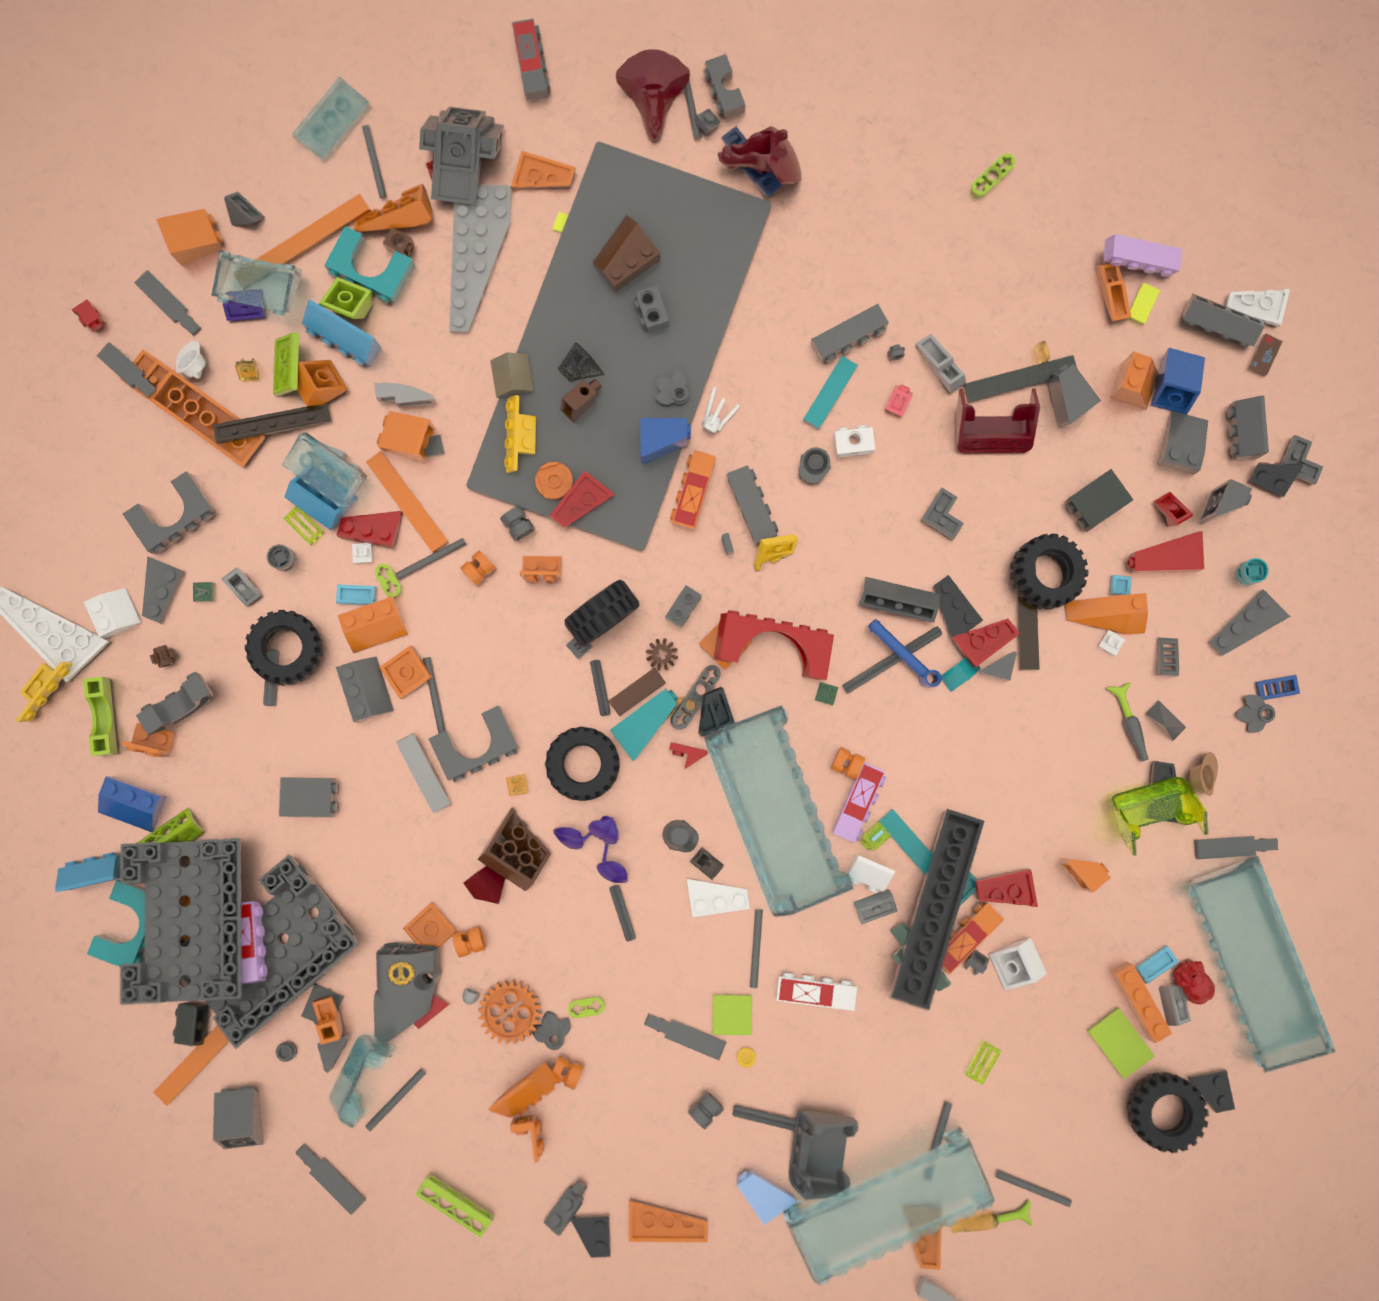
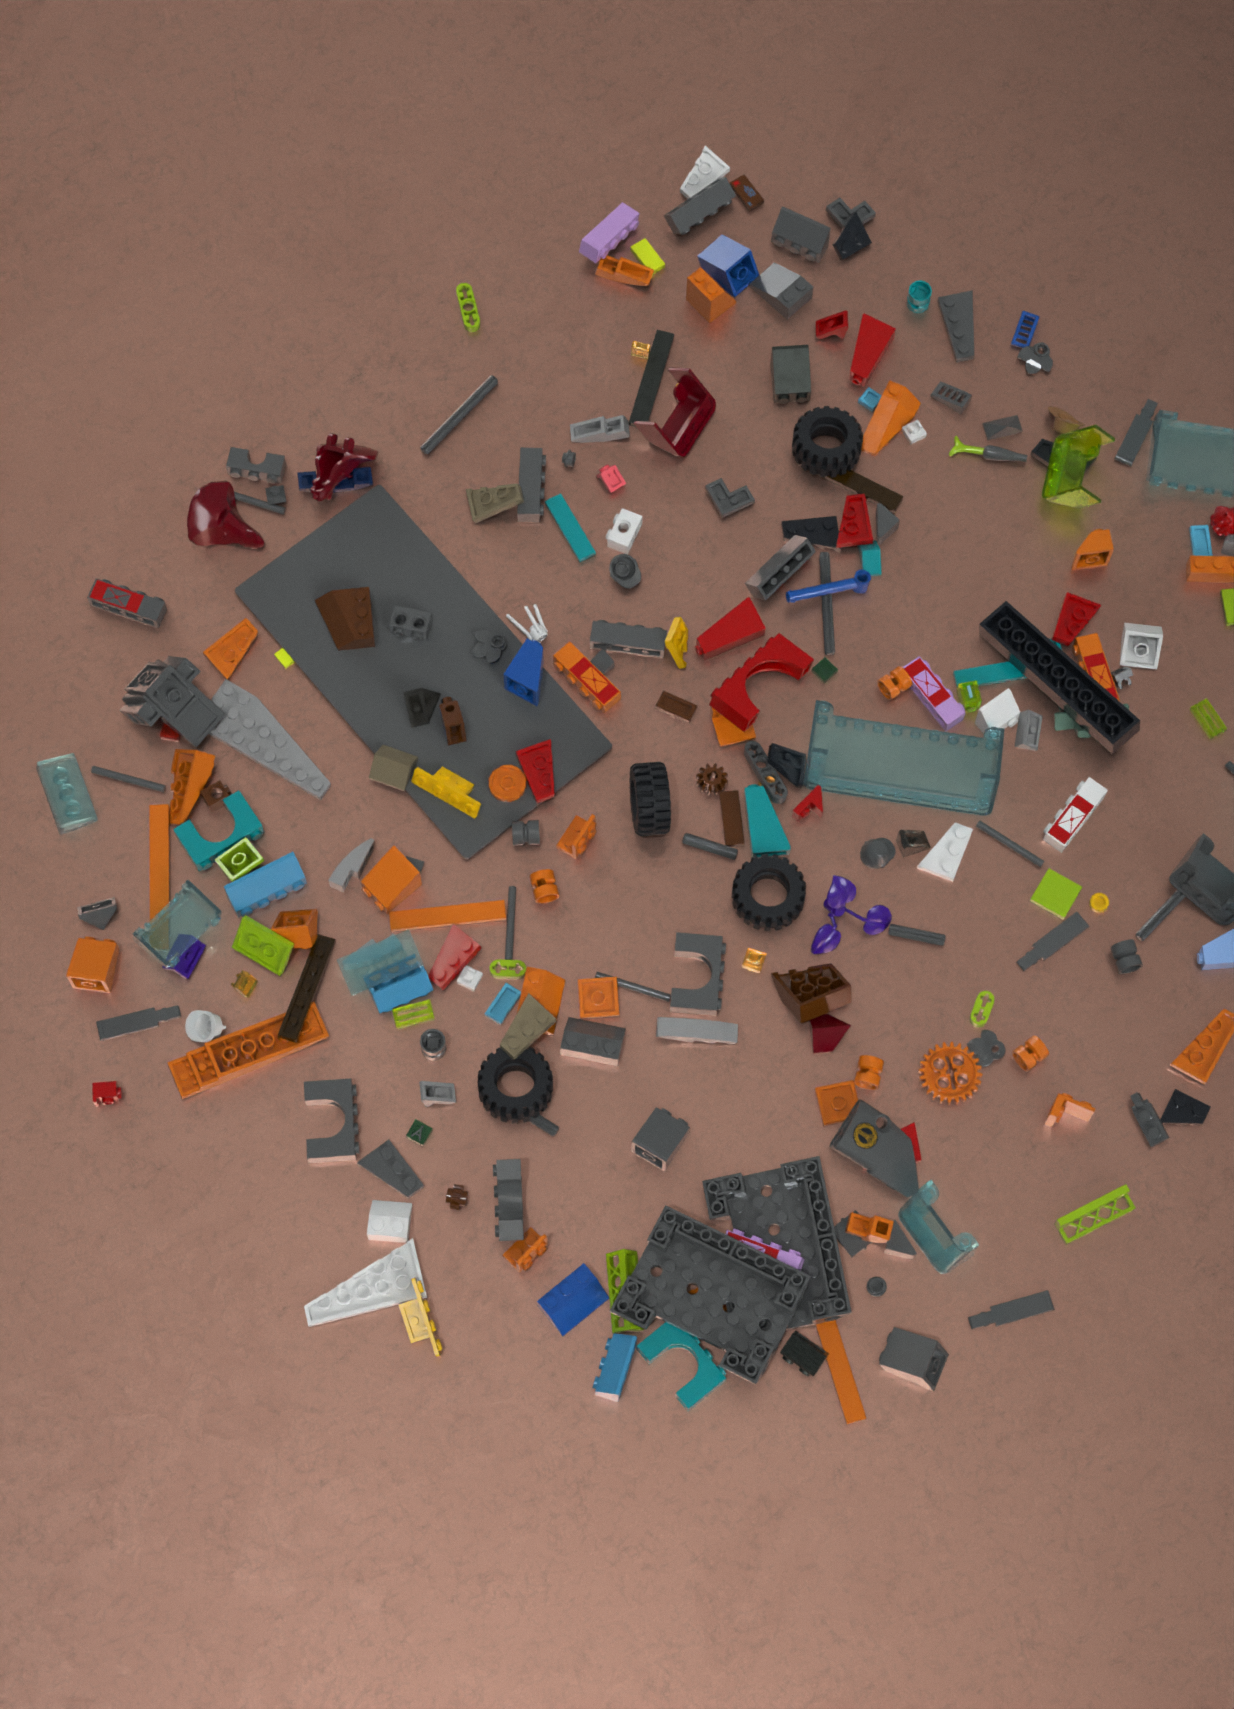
camera: 60 degrees left, 15 degrees down
lime arch [83,677,118,757] -> none
dark grey piece [96,342,157,397] -> none
dark grey bar [365,1068,426,1131] -> none
light grey hinge [462,988,479,1005] -> none
orange slope [488,1062,559,1119] -> none
dark grey tile [566,638,593,660] -> none
dark grey brick [665,585,702,629] -> none
tile [721,533,734,555] -> none
dark grey slope [1048,364,1101,428] -> none
dark grey slope [1198,479,1252,525] -> none
none -> dark grey axle [420,375,498,454]
none -> dark tan wing [466,483,524,523]
none -> dark tan wing [500,993,556,1060]
none -> dark grey slope [590,649,614,675]
none -> reddish brown tile [655,690,697,723]
none -> red slope [695,597,766,661]

